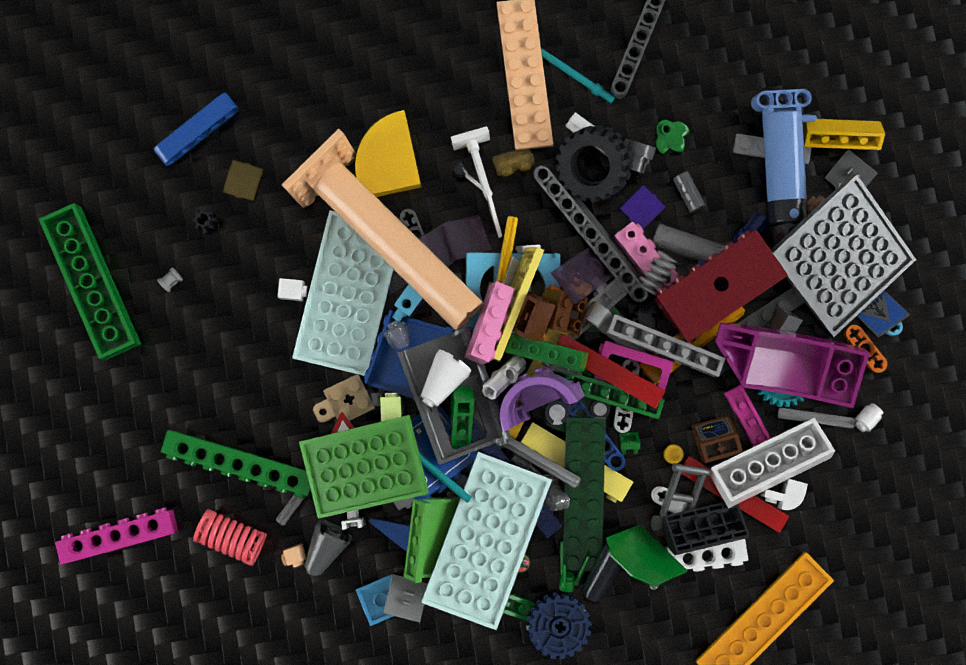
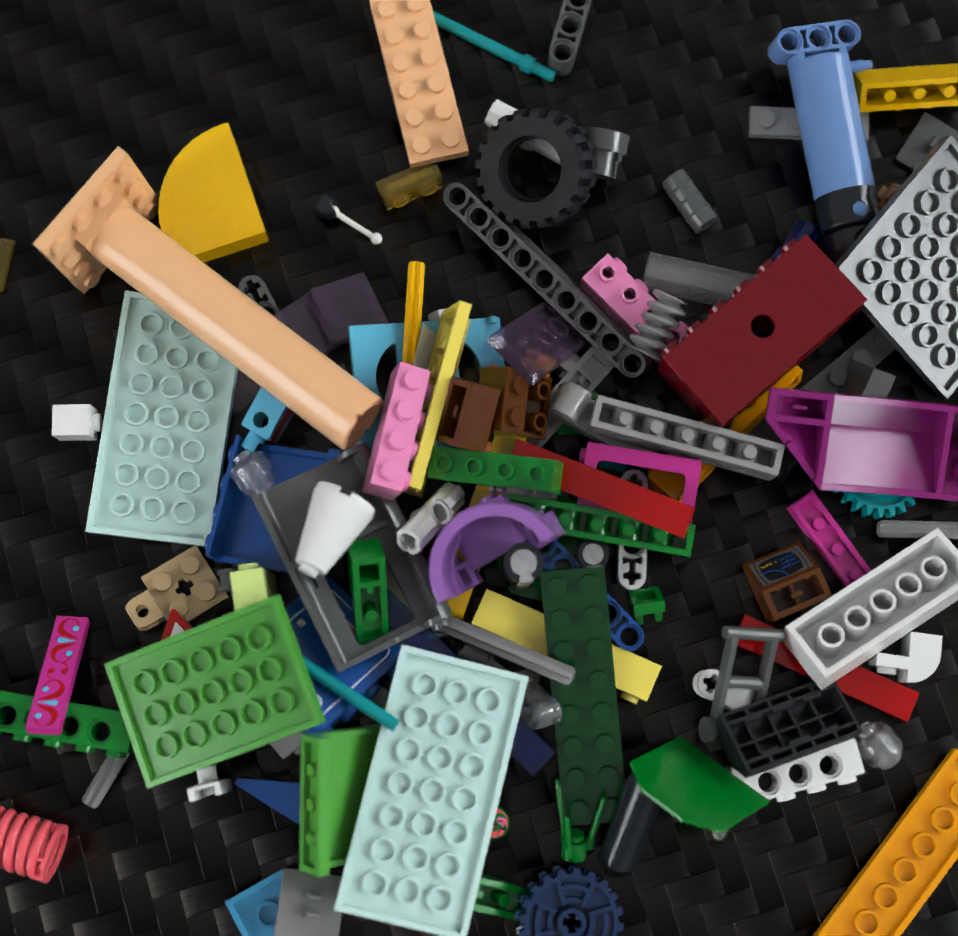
camera: 15 degrees left, 5 degrees down
light nougat plate [281,544,307,567] -> none
dark grey cone [304,520,352,576] -> none
white piece [451,126,502,238] -> none
dark purple piece [620,185,665,229] -> none
green plate [655,120,690,154] -> none
yellow tile [663,445,684,464] -> none
none -> dark pink tile [25,616,90,735]
none -> clear head [855,721,903,769]

